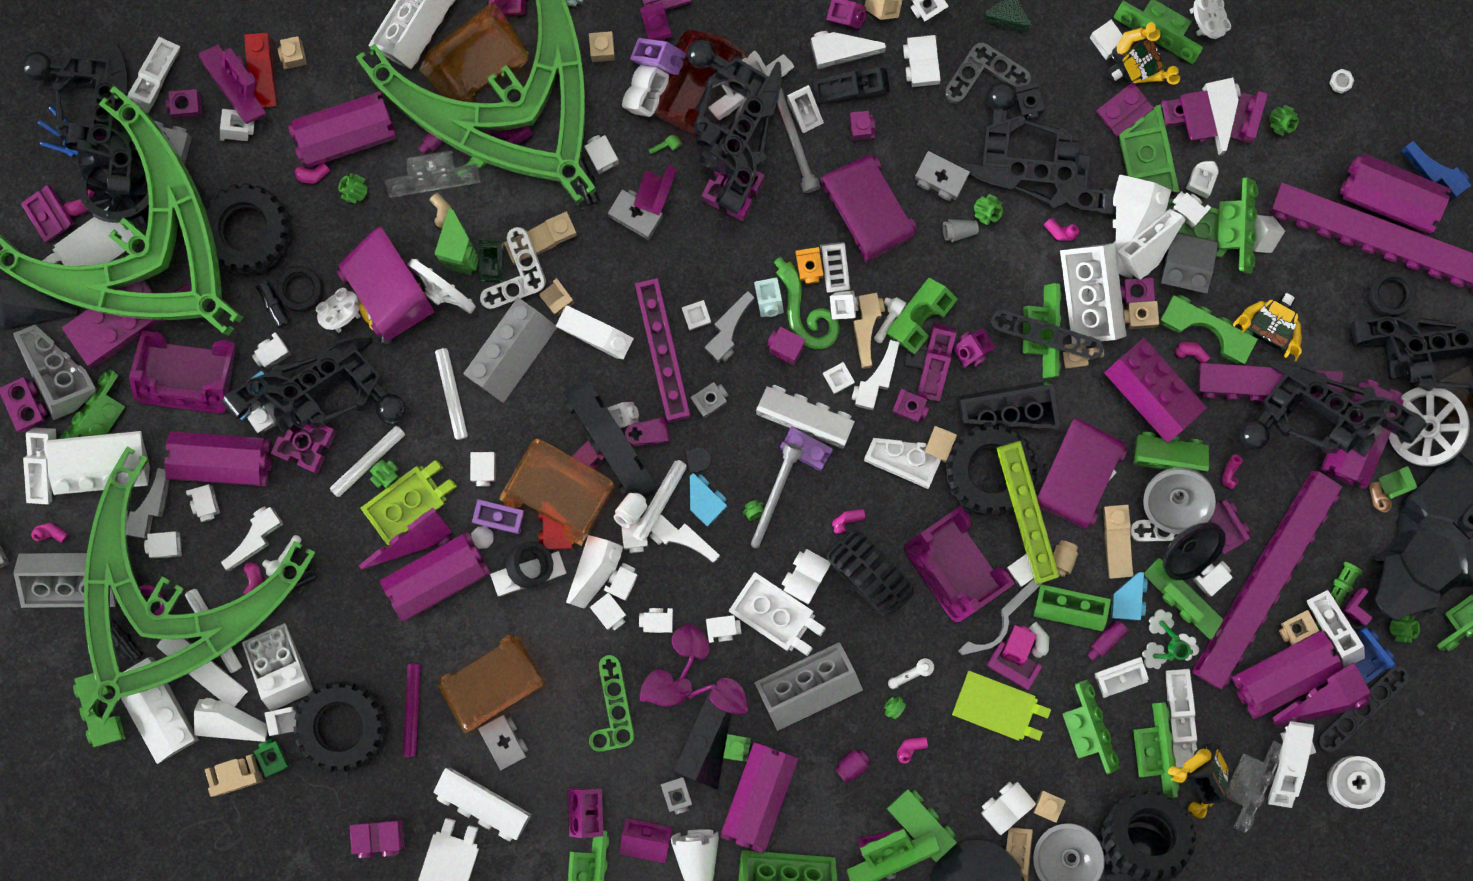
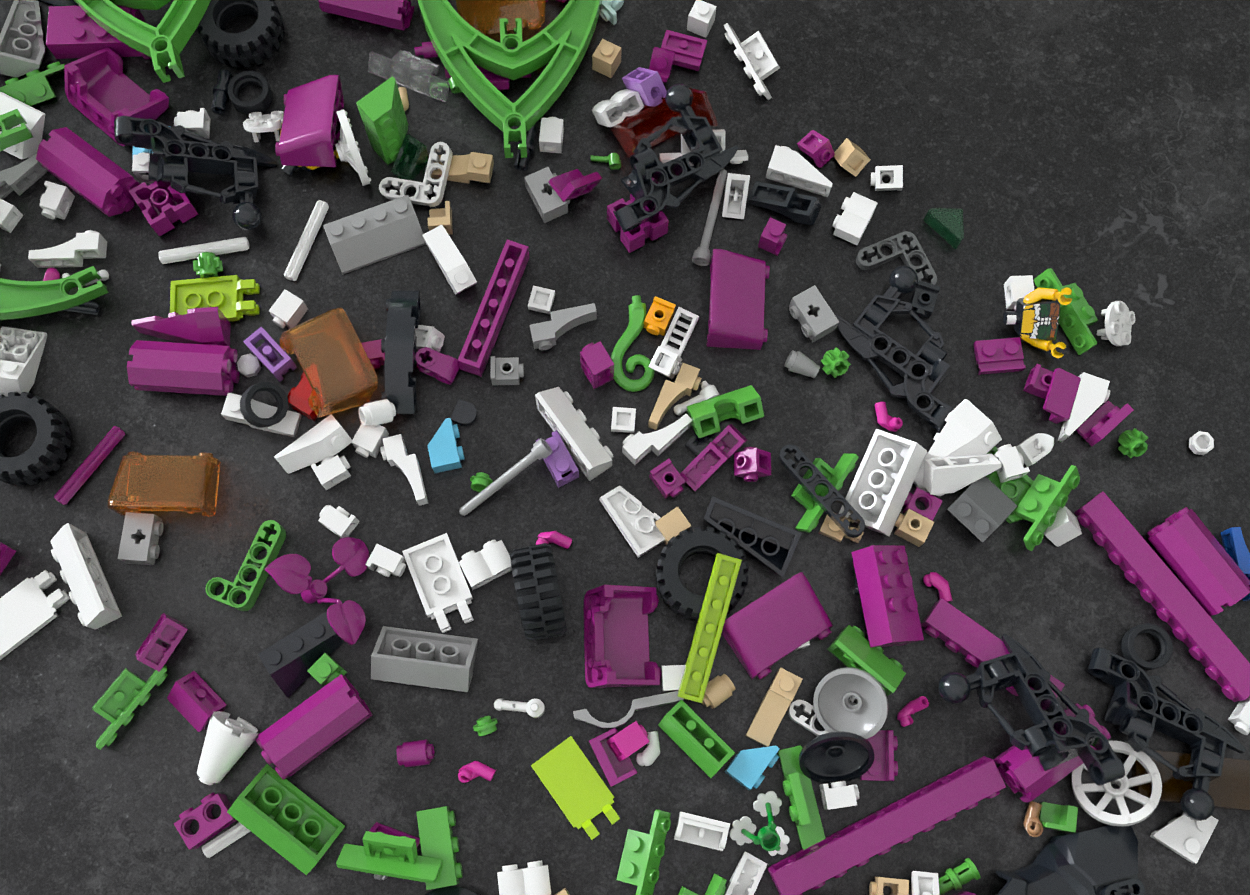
camera: 25 degrees right, 10 degrees down
dark pink arm [294,163,331,184] -> none
bright green gear [338,173,368,204] -> none
white brick [590,593,627,631] -> none
white axle [633,460,687,541] -> none
light grey brick [661,777,692,815] -> none
light aqua bracket [754,278,784,317] -> none
magenta cylinder [1087,619,1129,662] -> none
bright green wing [1118,105,1179,194] -> none
bright green arch [1159,295,1258,366] -> none
torso [1233,292,1302,361] -> none

